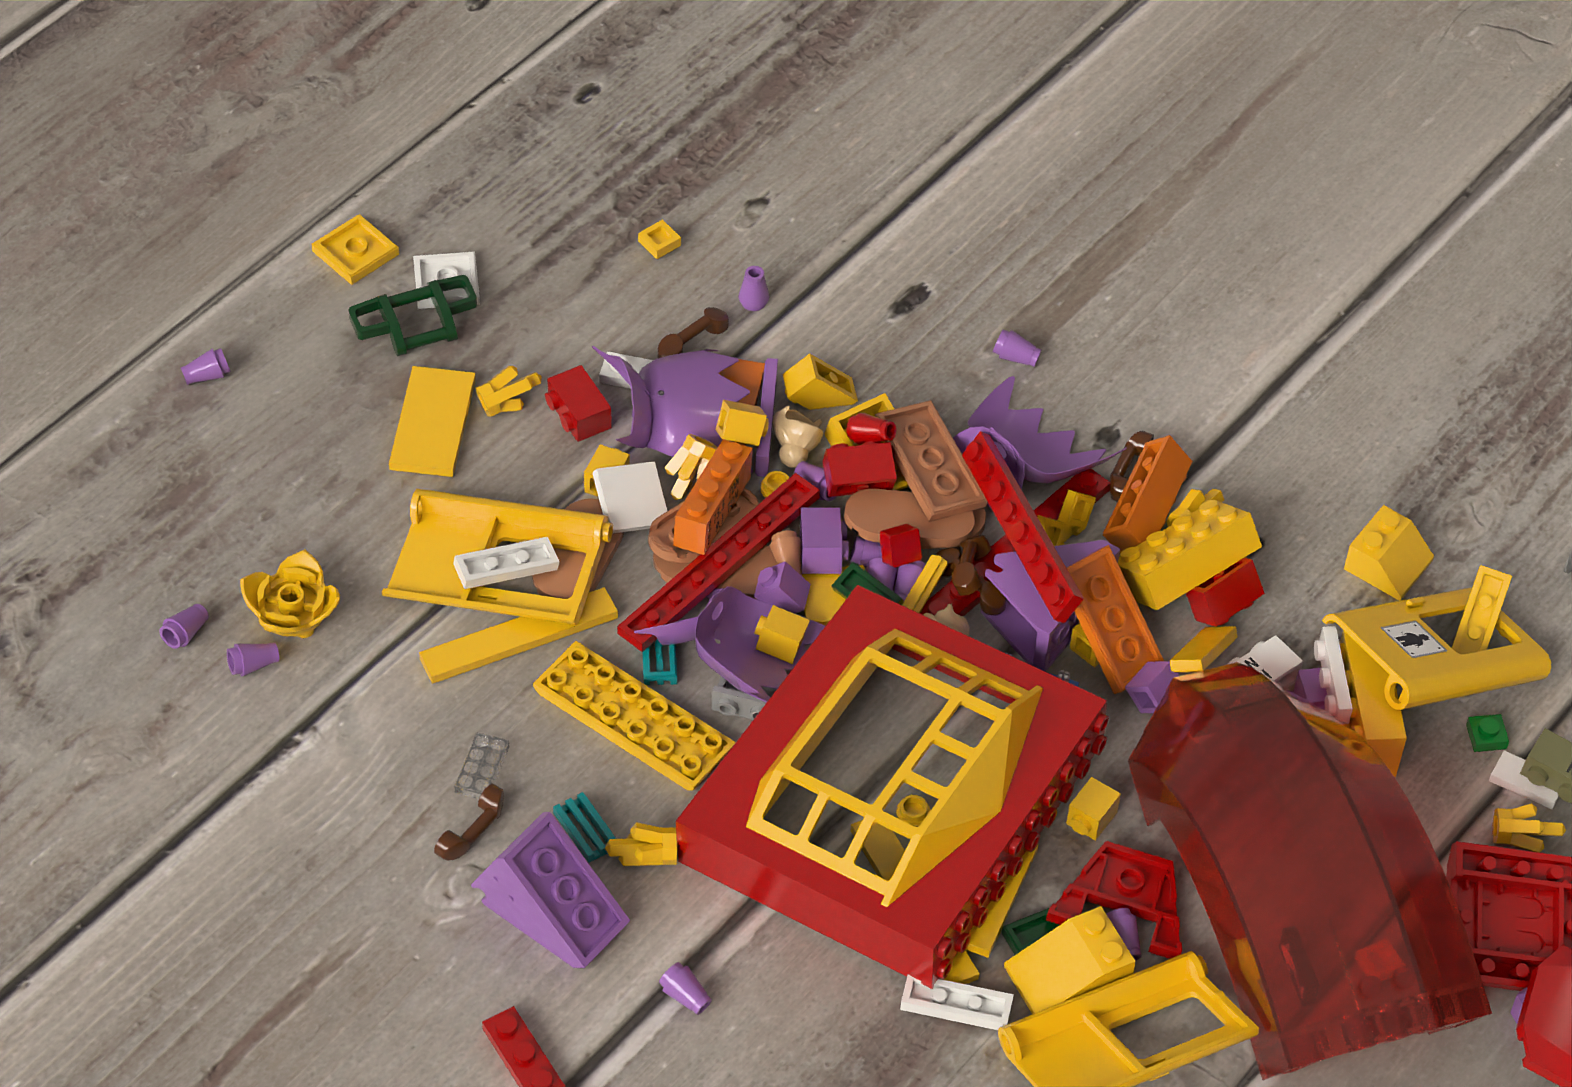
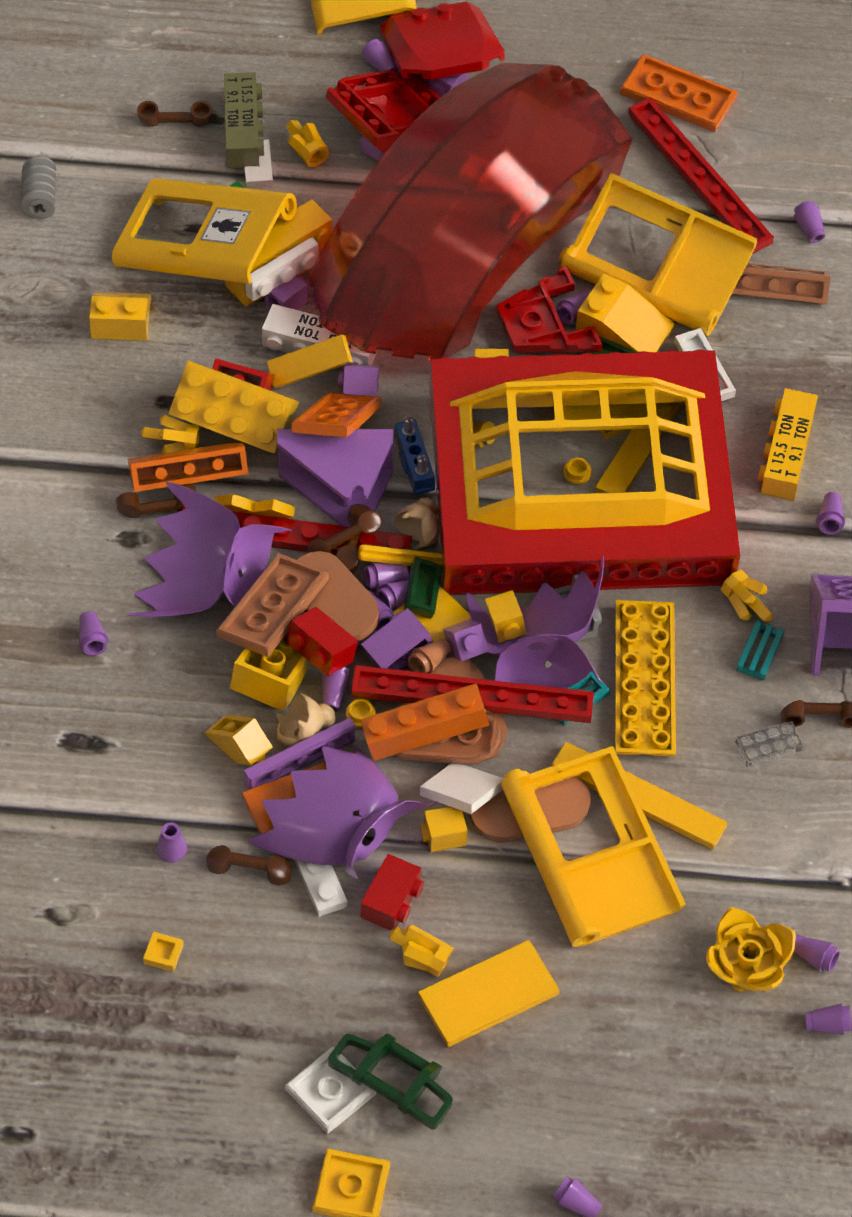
camera: 125 degrees left, 5 degrees up
white plate [453,537,560,589] -> none
yellow rock [664,433,718,500] -> none
yellow brick [715,399,769,446] -> none
red cone [847,413,896,445] -> none
red piece [879,524,922,568] -> none
red plate [962,431,1084,623] -> none
yellow plate [1451,565,1512,654] -> none
none -> yellow brick [757,388,818,501]

